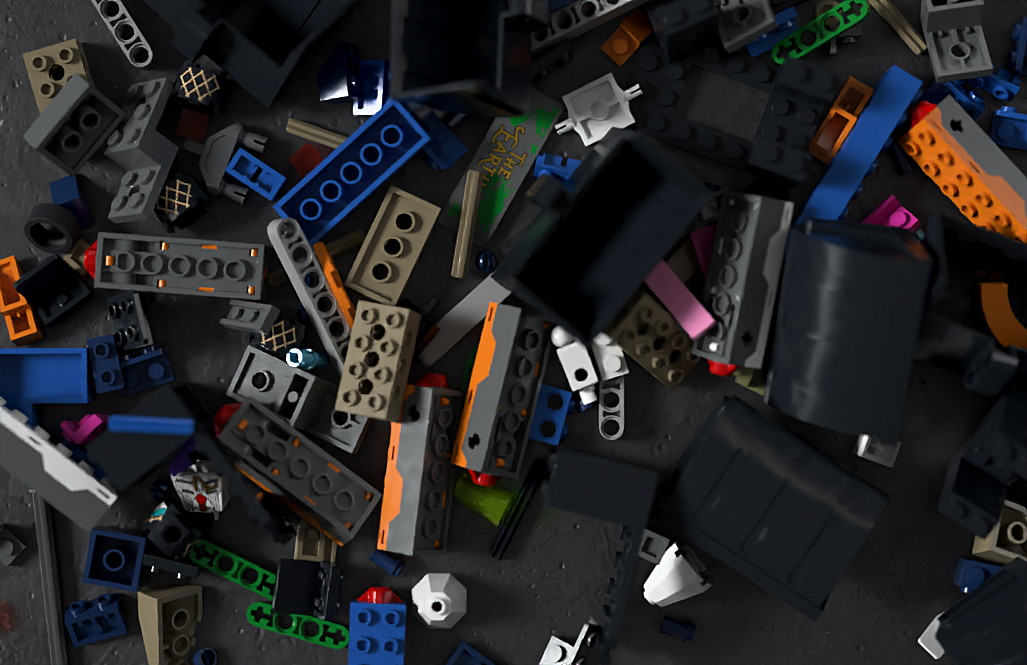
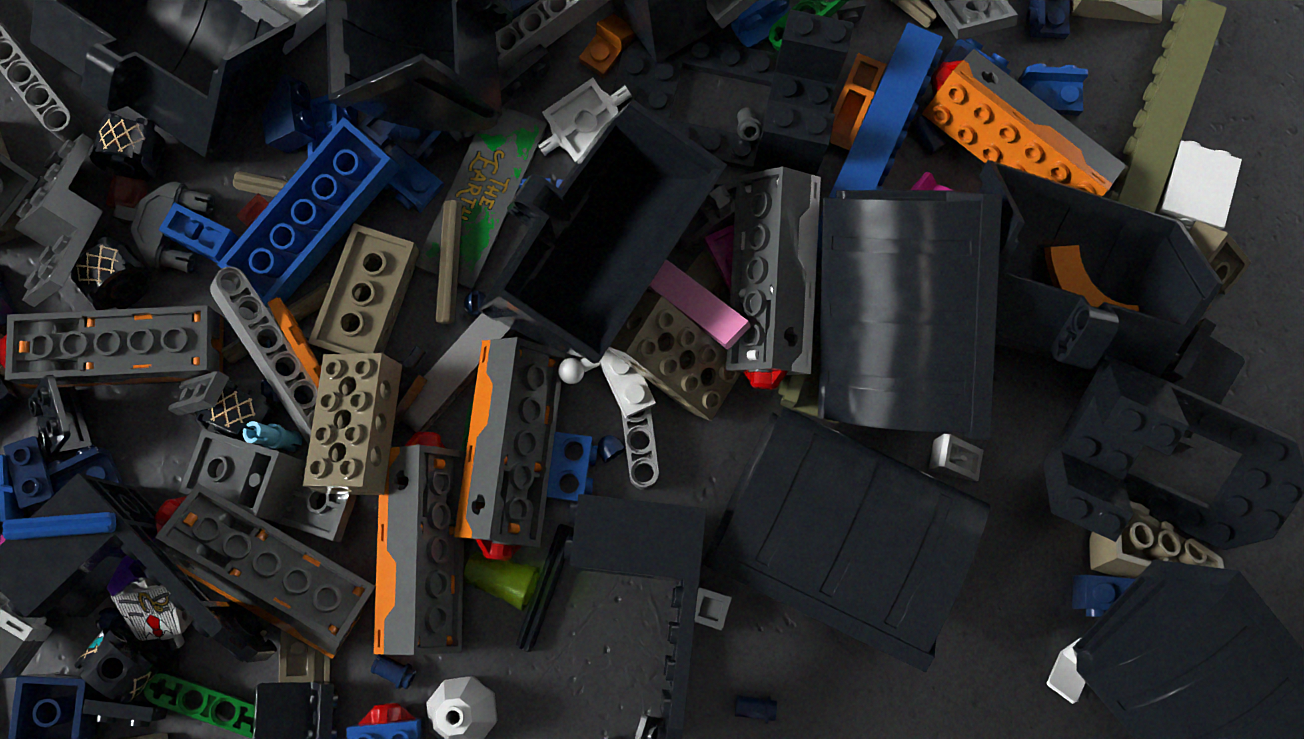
camera: 10 degrees left, 10 degrees down
white torso [557,342,599,405] -> none
white cone [643,538,713,607] -> none
blue hinge [963,64,1021,102] -> none
none -> dark grey pin [737,108,762,141]

